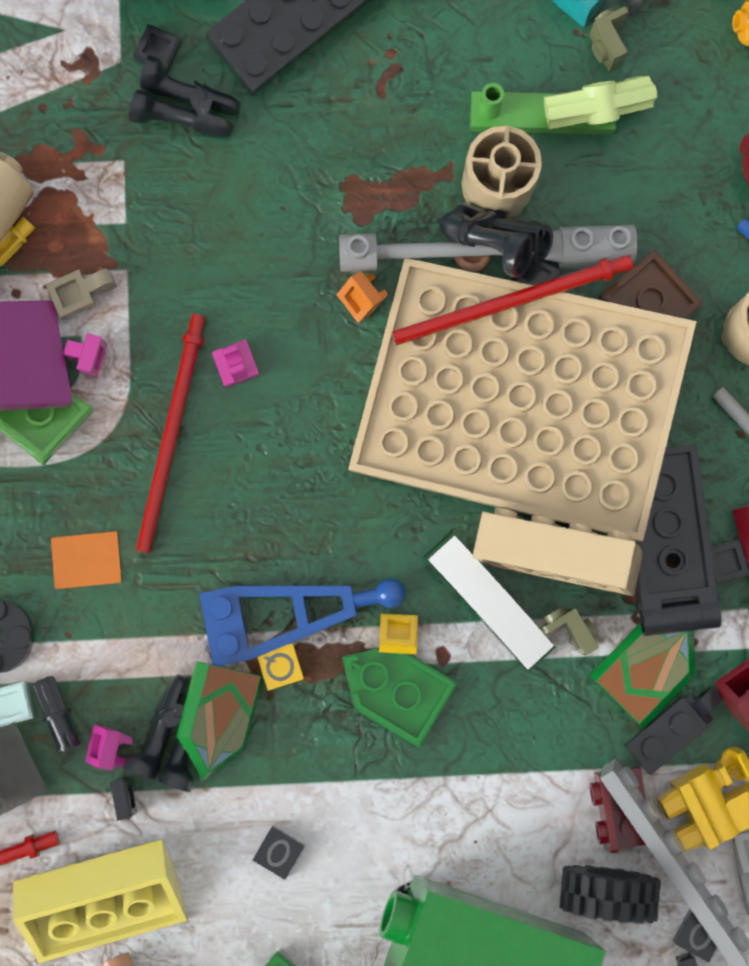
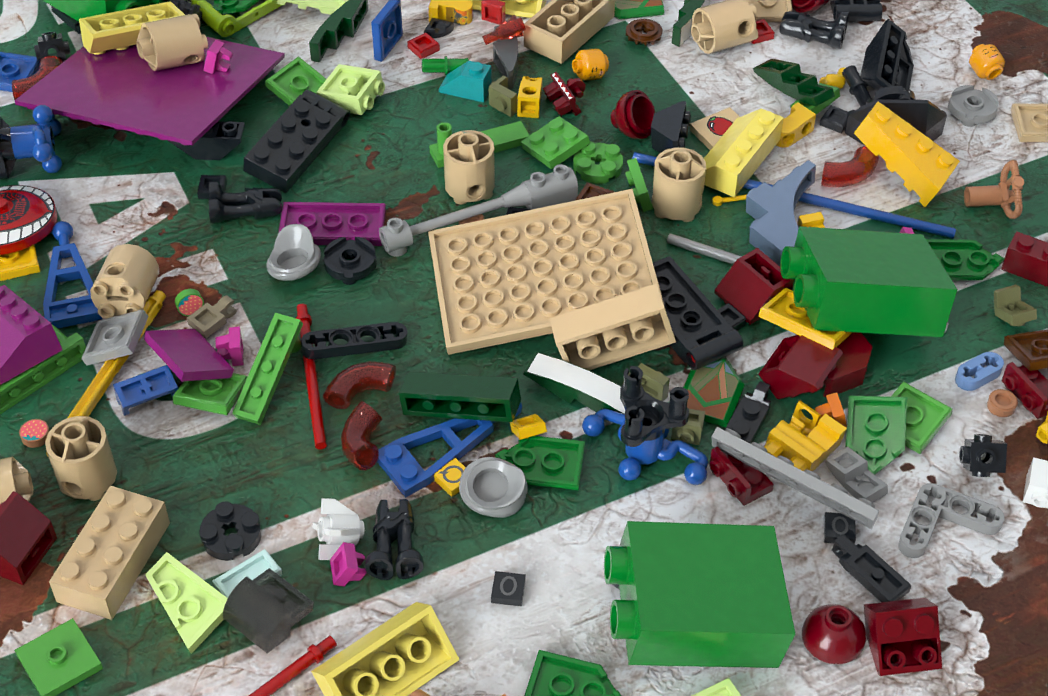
camera: 20 degrees left, 35 degrees down
black axle [33,676,81,753] -> none
orange sticker [51,531,121,589] -> none
black tile [110,777,137,821] -> none
tile [177,661,263,781] -> none
dark pink tile [212,339,260,388] -> none
orange tile [337,271,388,323] -> none
red bar [392,255,634,345] -> none
black piece [439,203,553,279] -> none
yellowish green piece [544,76,657,129] -> none
black tyre [559,865,661,924] -> none
none -> tile [175,289,204,316]
none -> bright green piece [232,313,303,425]
none -> light grey piece [266,224,321,281]
none -> magenta tile [279,202,386,246]
none -> black beam [301,322,407,359]
none -> white brick [313,498,365,560]
none -> black plate [323,237,377,285]
none -> clear red cylinder [323,361,396,409]
none -> clear red cylinder [341,401,382,470]
none -> dark green brick [399,372,521,422]
none -> light grey piece [459,457,528,518]
none -> yellow leg [517,76,543,118]
none -> bright green plate [521,116,590,169]
none -> dark red hips [543,72,586,117]
none -> bright green plate [573,141,623,184]
none -> wheel [582,366,708,485]
none -> bright green plate [625,158,653,212]
none -> olive bracket [671,409,705,445]

